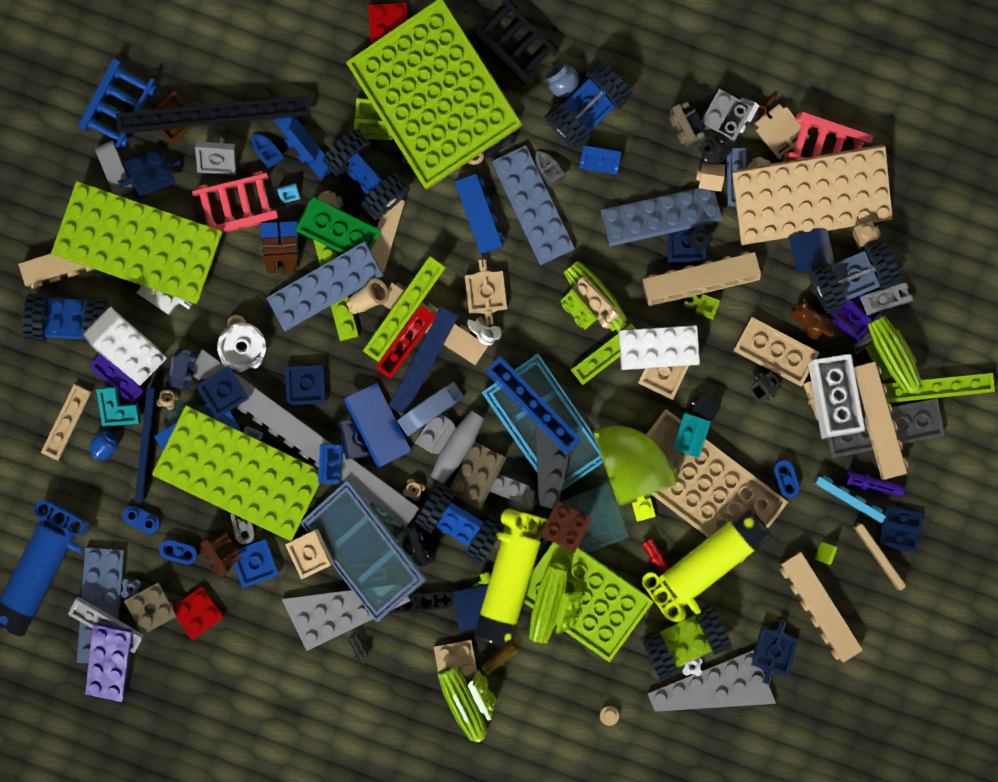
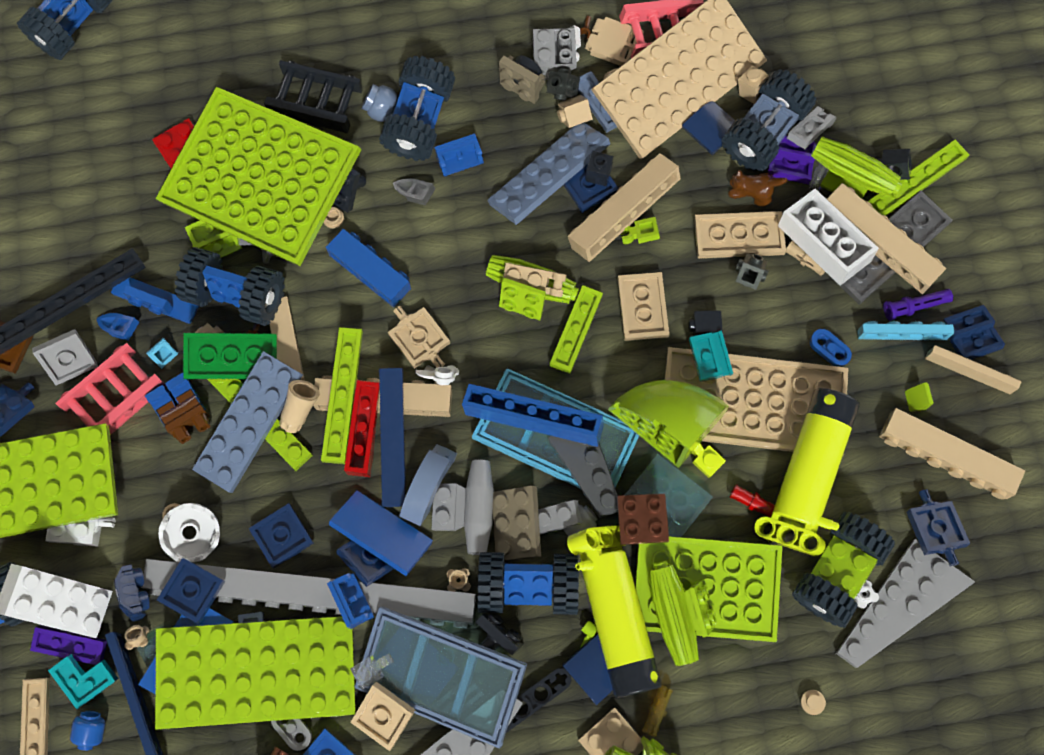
camera: 25 degrees left, 15 degrees down
sand blue plate [491,145,575,266] -> none
white brick [618,326,699,370] -> none
none -> clear plate [350,653,394,690]
none -> black brick [878,149,912,180]

